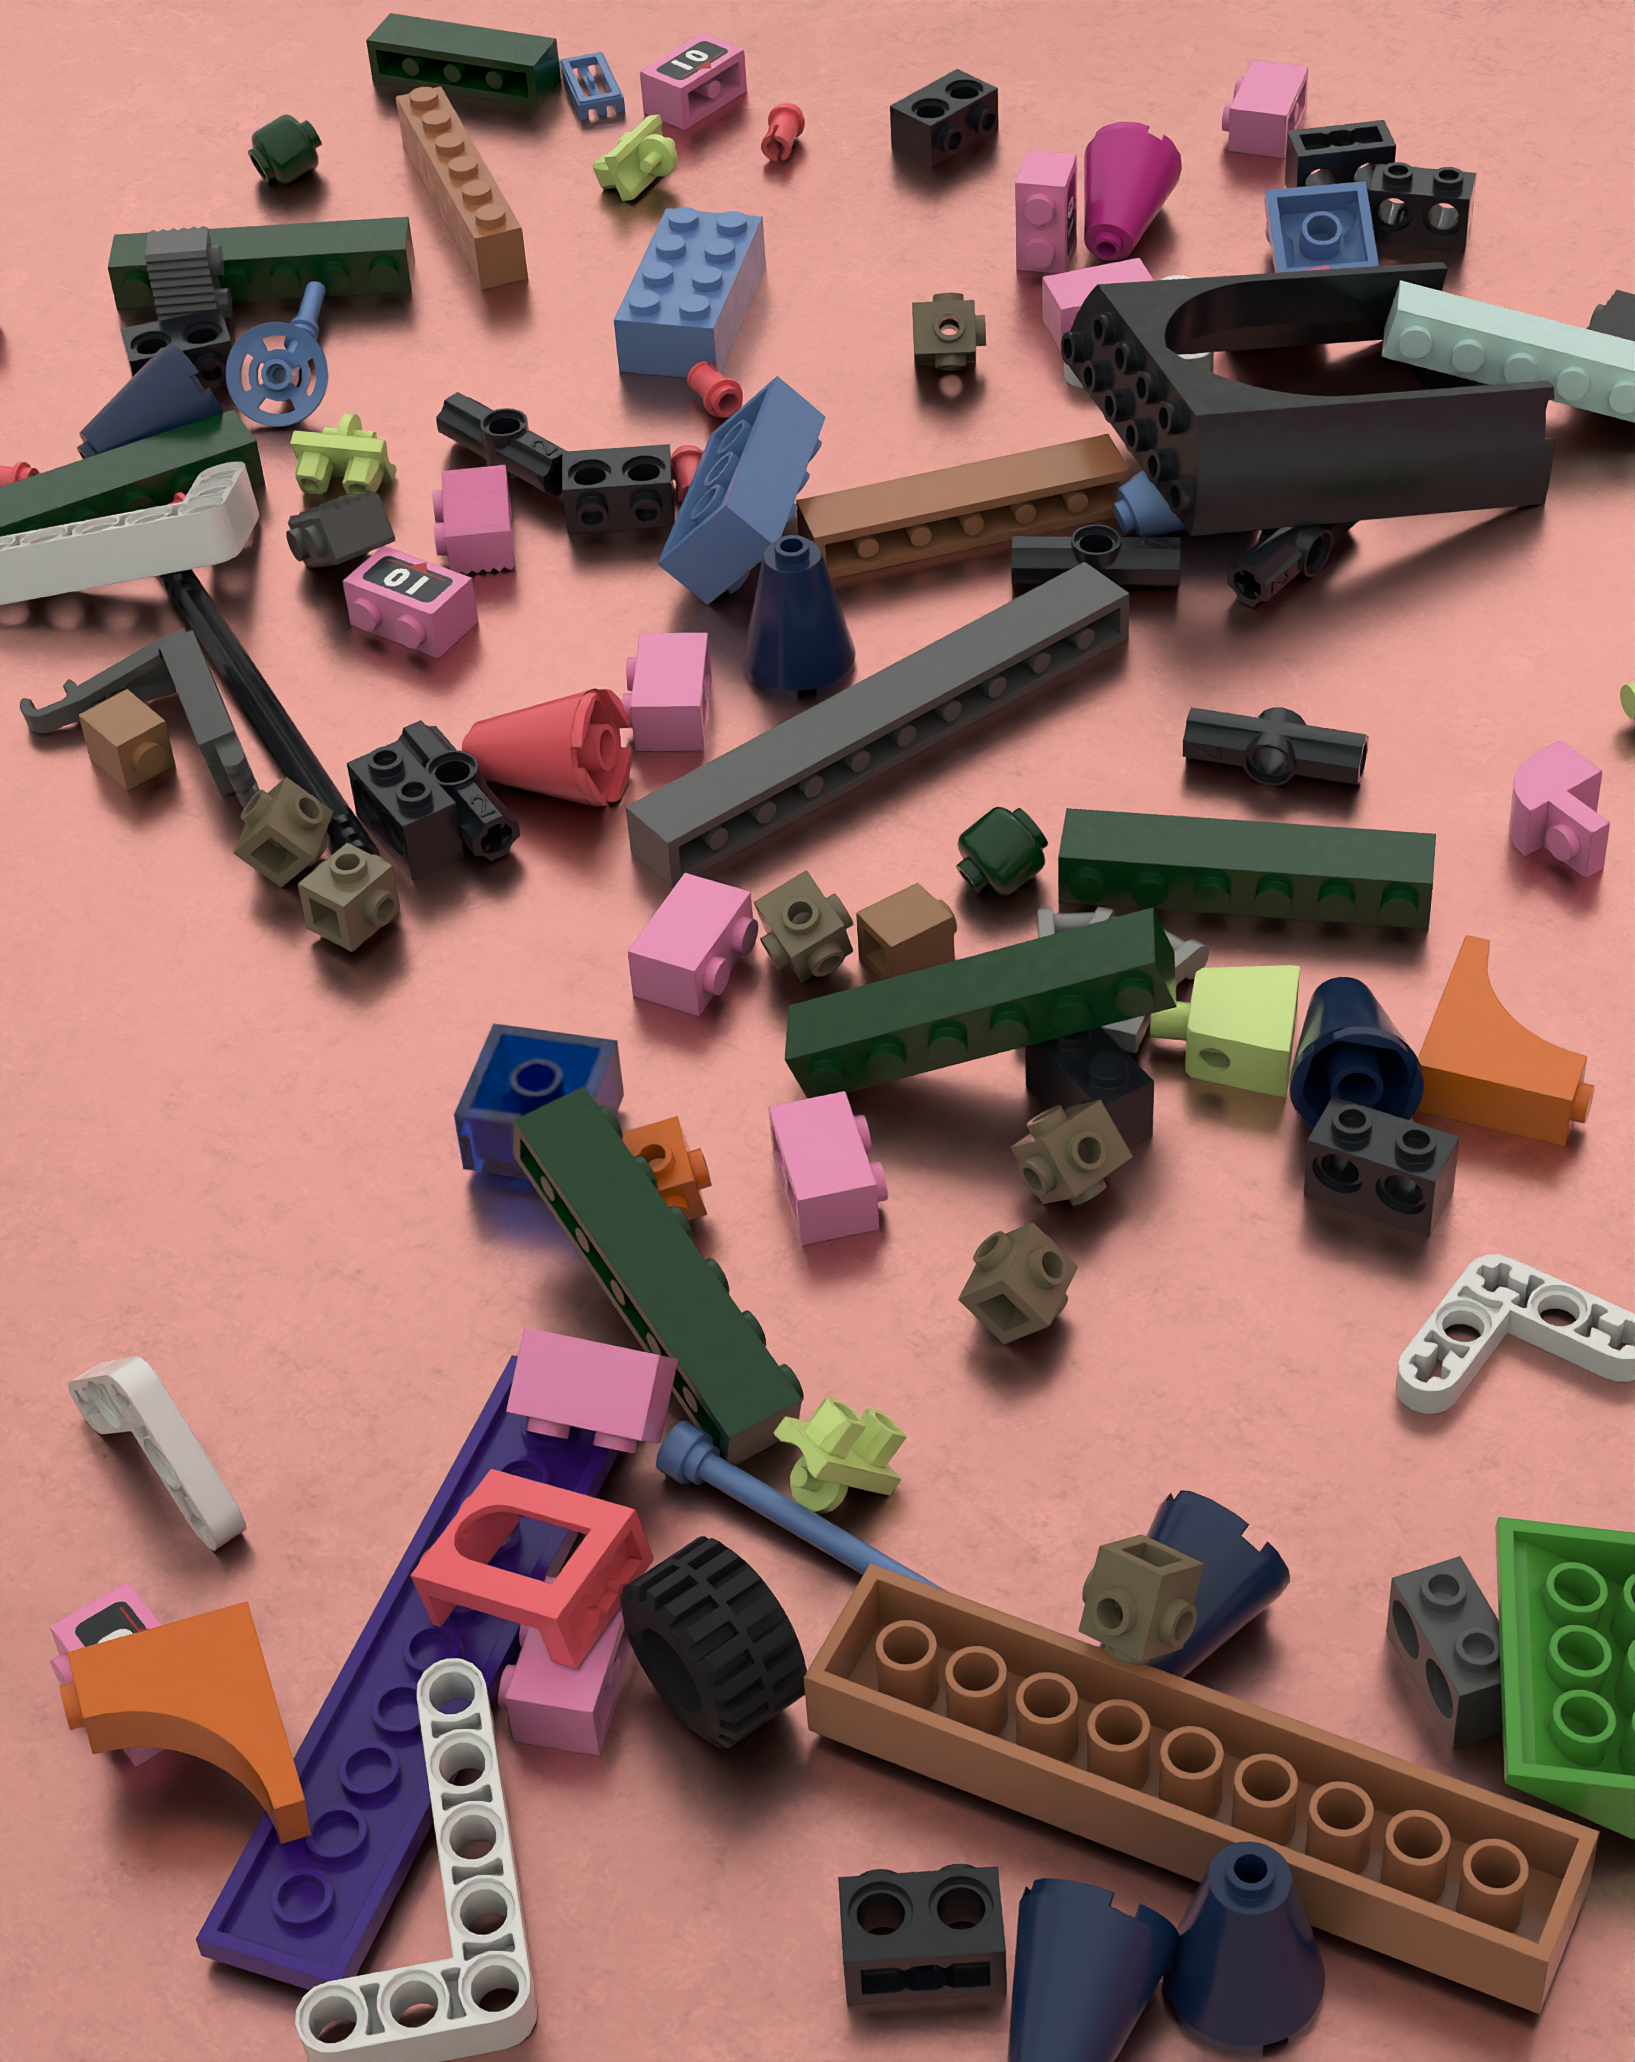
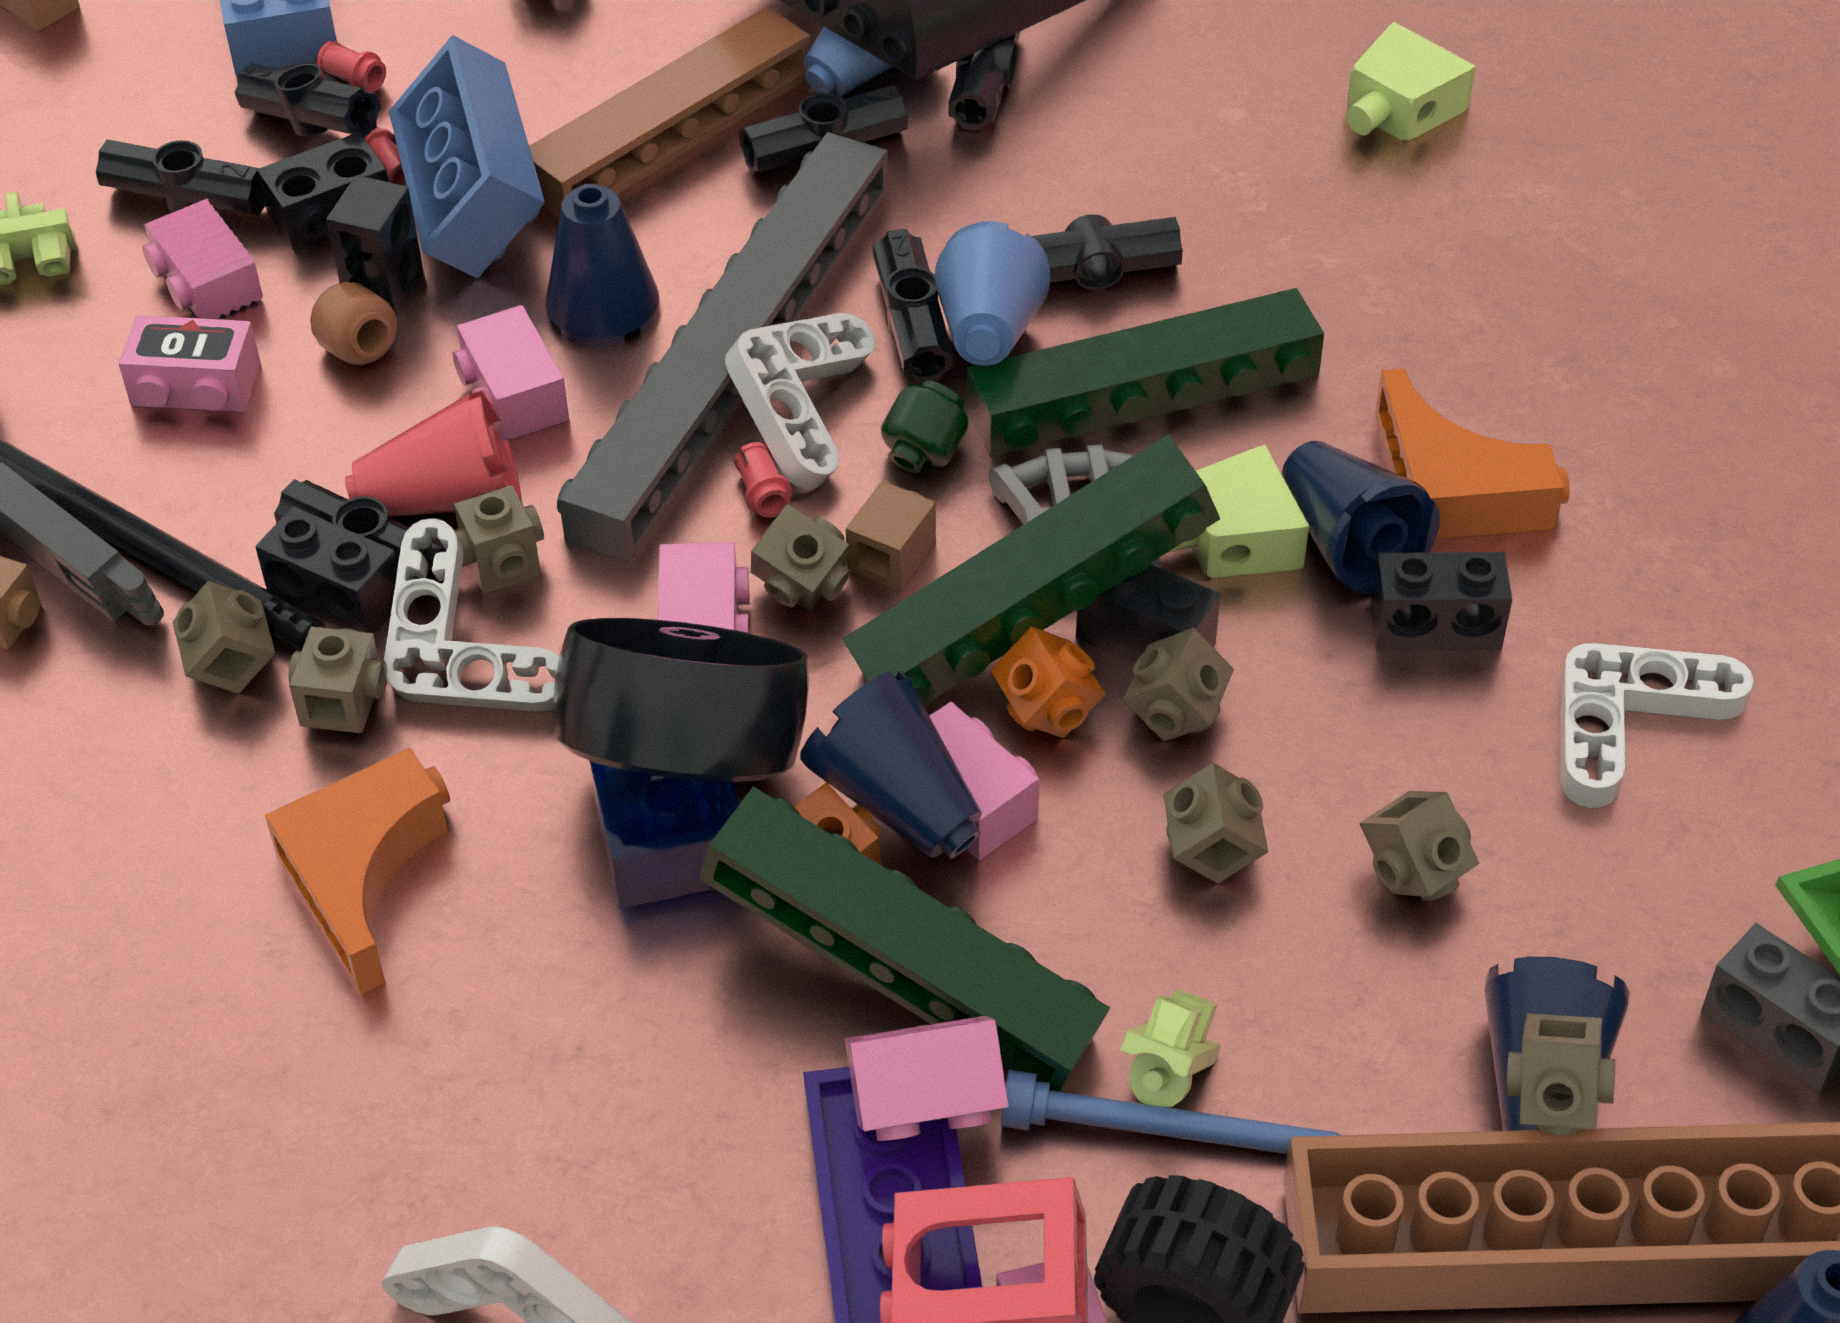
camera: 30 degrees left, 5 degrees up
dark grey brick [286,491,395,568] -> none
bright pink brick [1509,740,1610,878] -> none
none -> black piece [234,63,381,137]
none -> orange arch [265,747,450,995]
none -> nougat head [310,282,397,366]
none -> black brick [326,175,424,315]
none -> white beam [384,518,559,712]
none -> dark tan brick [454,485,544,595]
none -> black wheel [553,618,809,782]
none -> white beam [725,313,875,490]
none -> coral pin [734,442,793,518]
none -> dark blue cone [800,670,982,859]
none -> black piece [873,229,954,383]
none -> medium blue cone [935,221,1050,366]
none -> orange brick [990,626,1106,738]
none -> dark tan brick [1359,791,1480,901]

